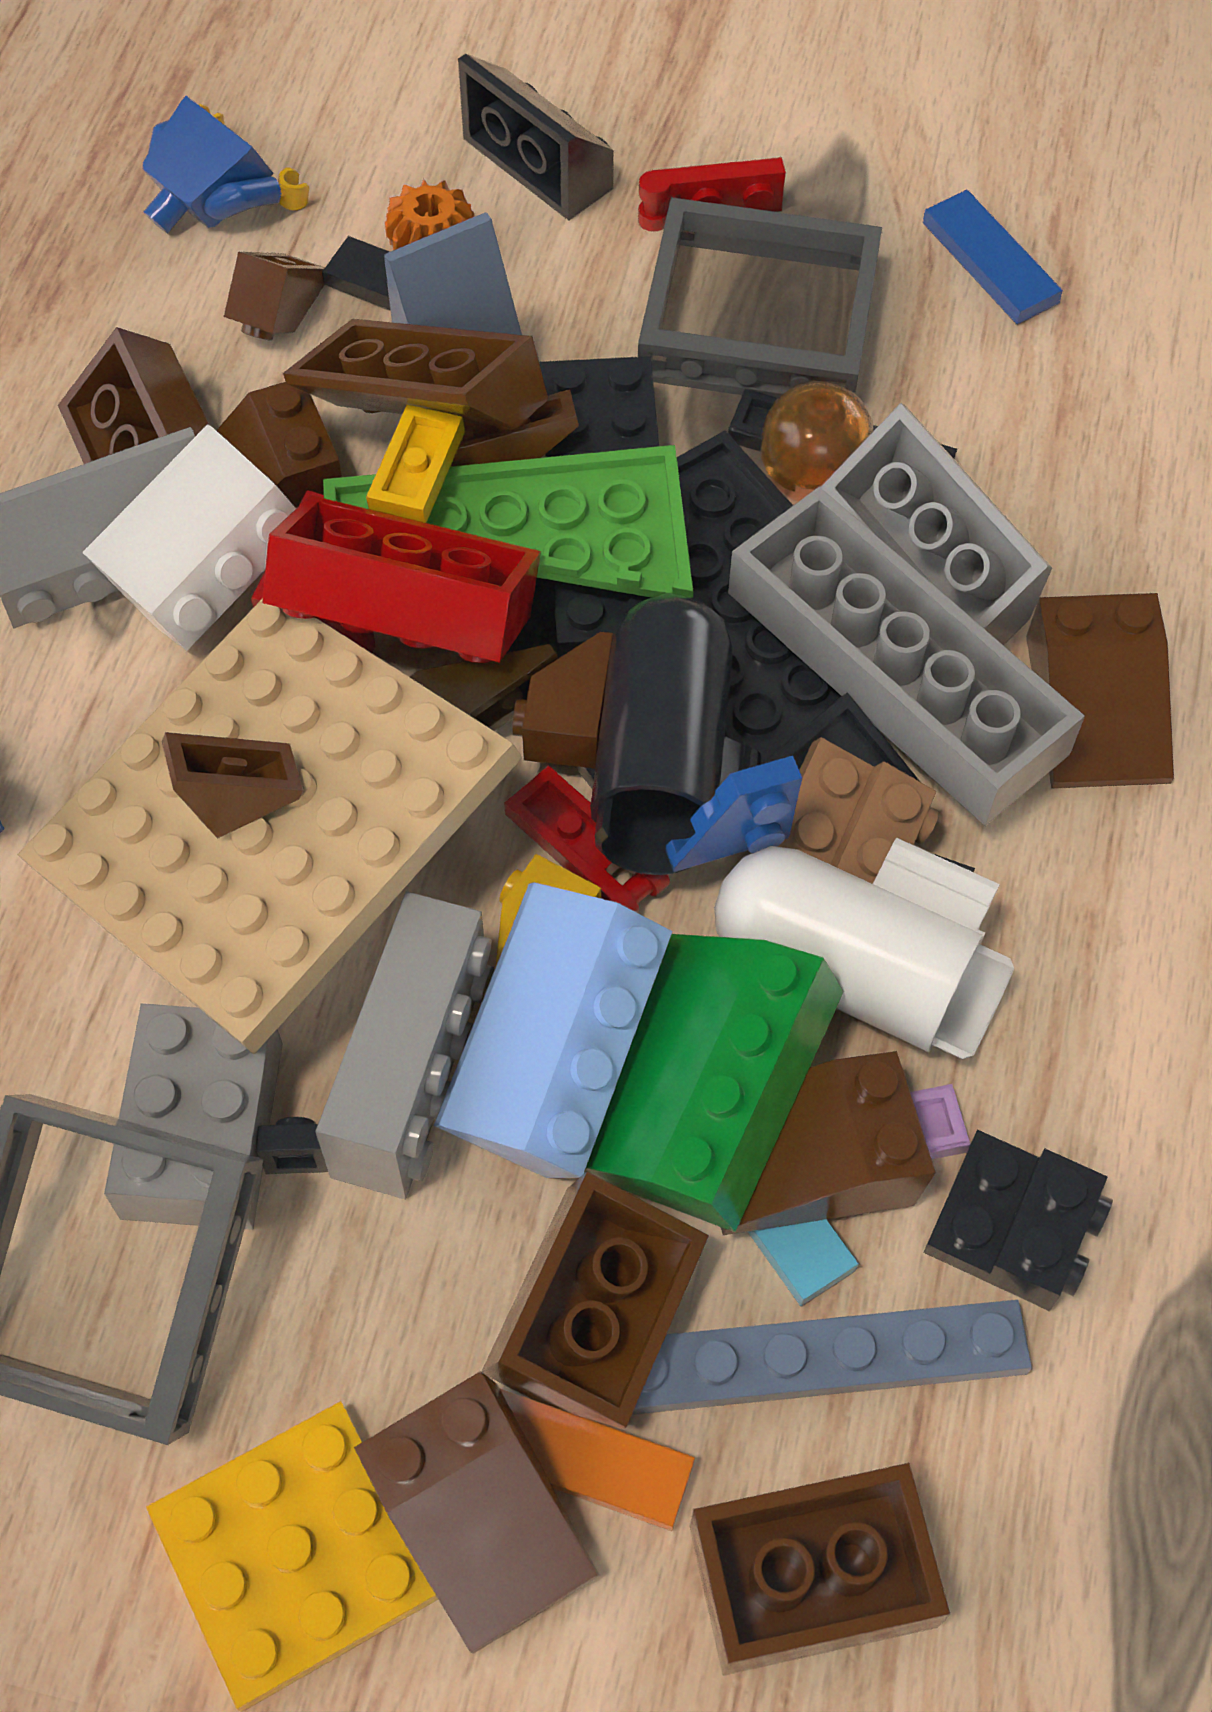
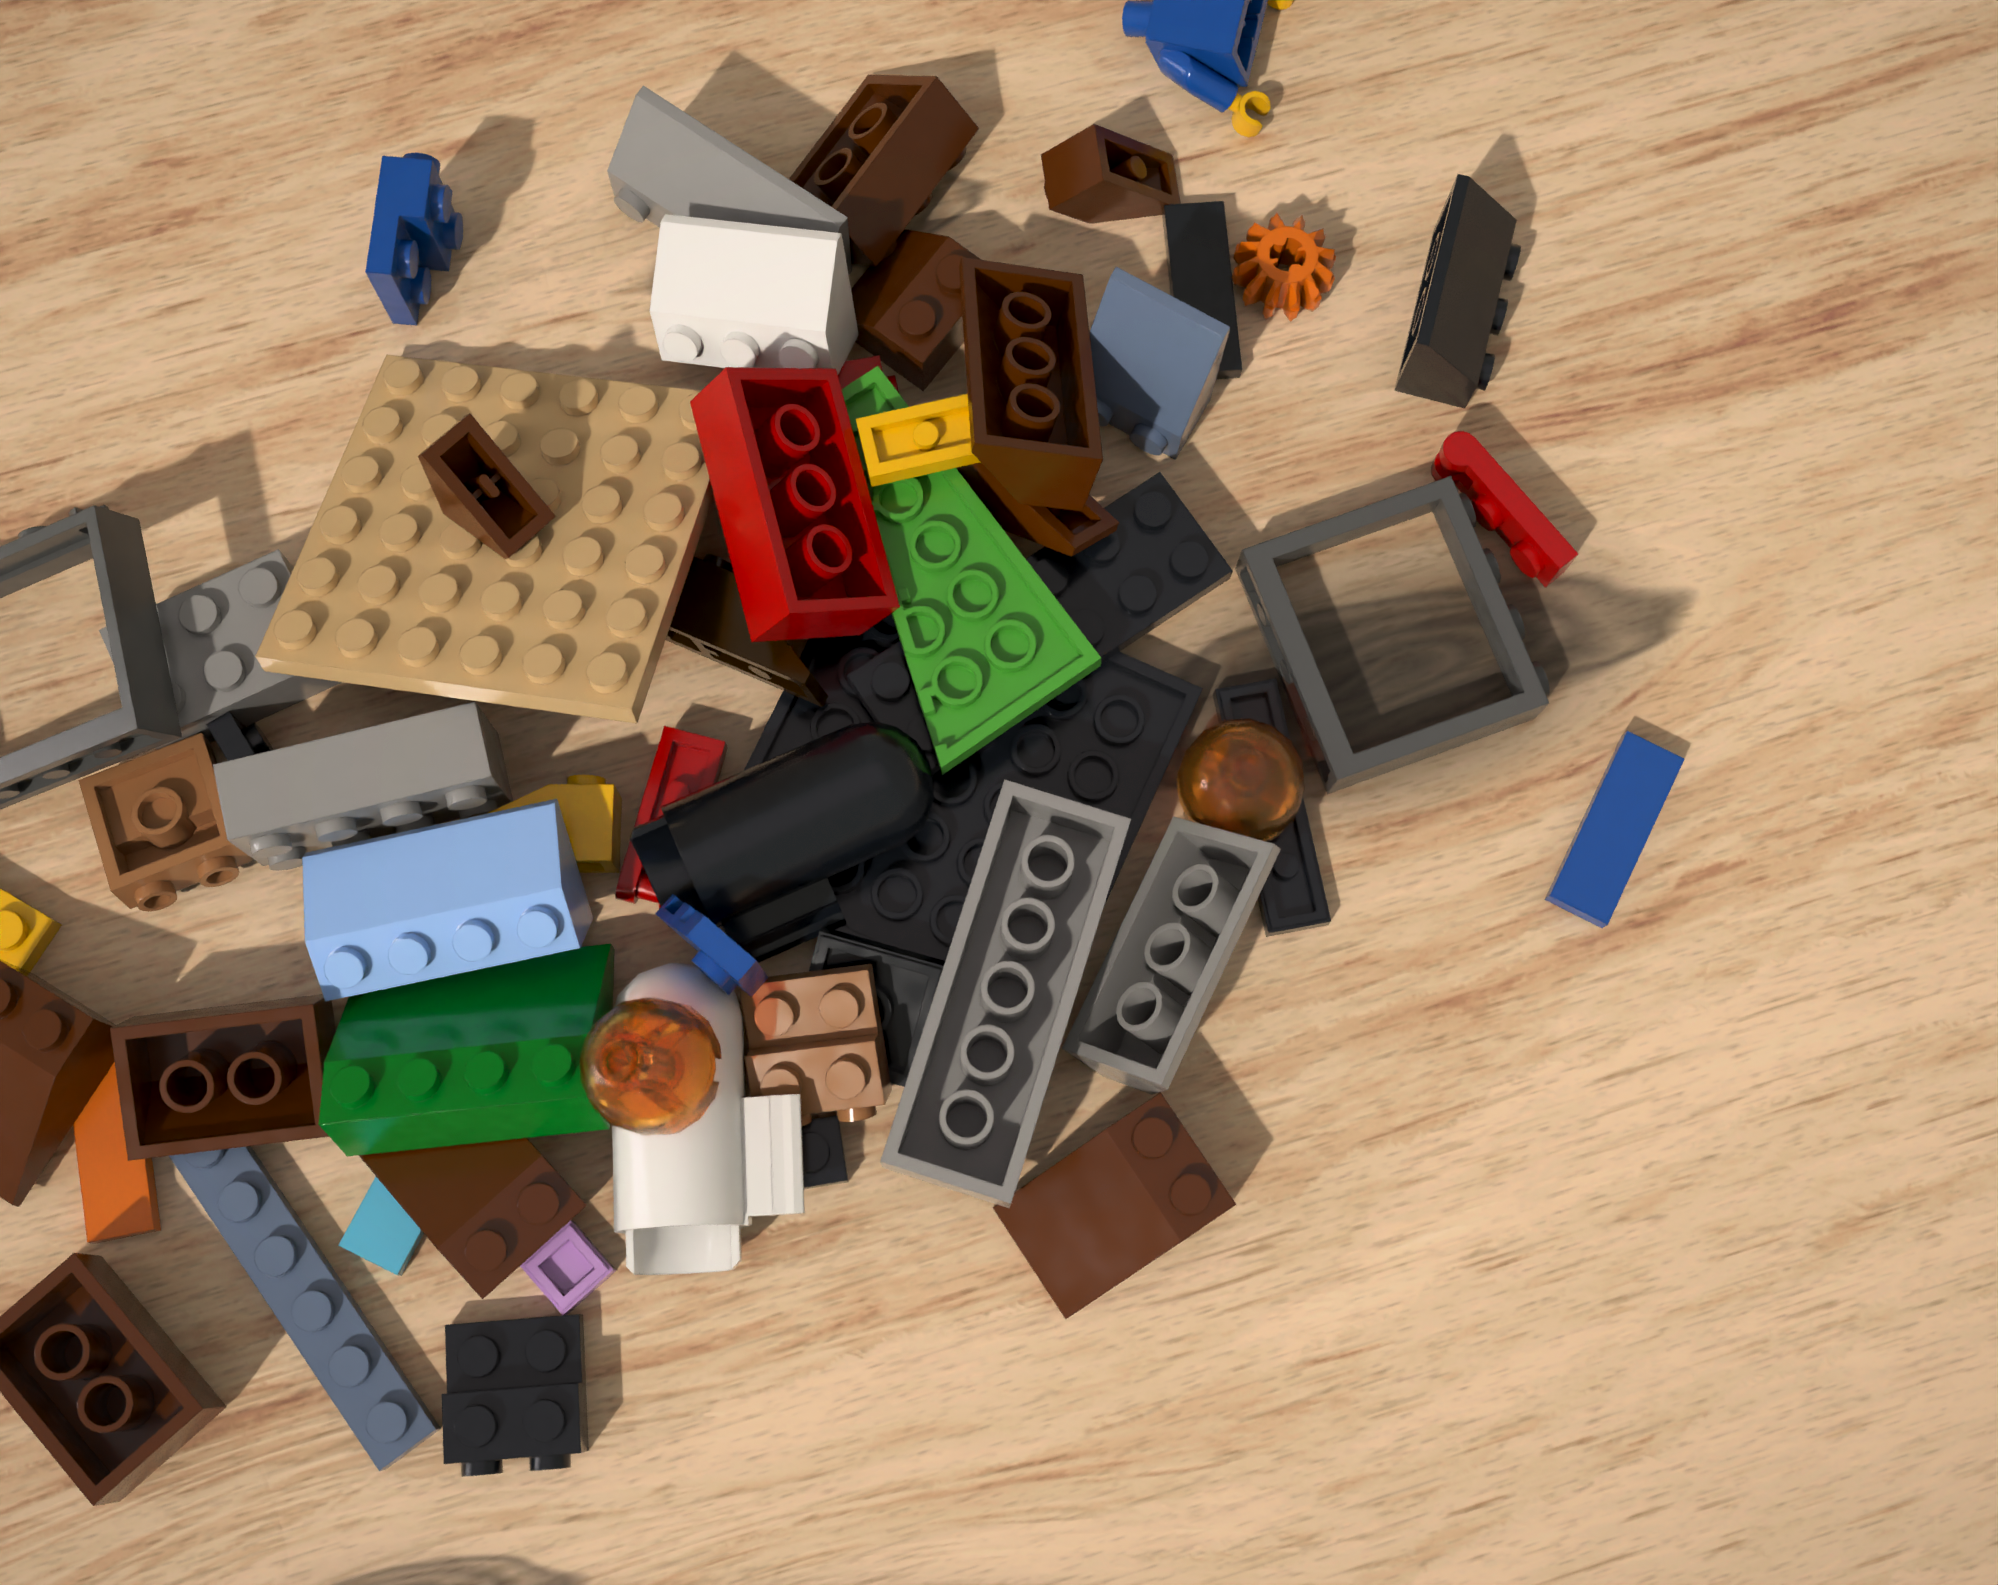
camera: 55 degrees right, 15 degrees up
reddish brown slope [512,632,613,769] -> none
none -> medium nougat plate [78,733,253,912]
none -> clear orange cylinder [579,997,721,1136]

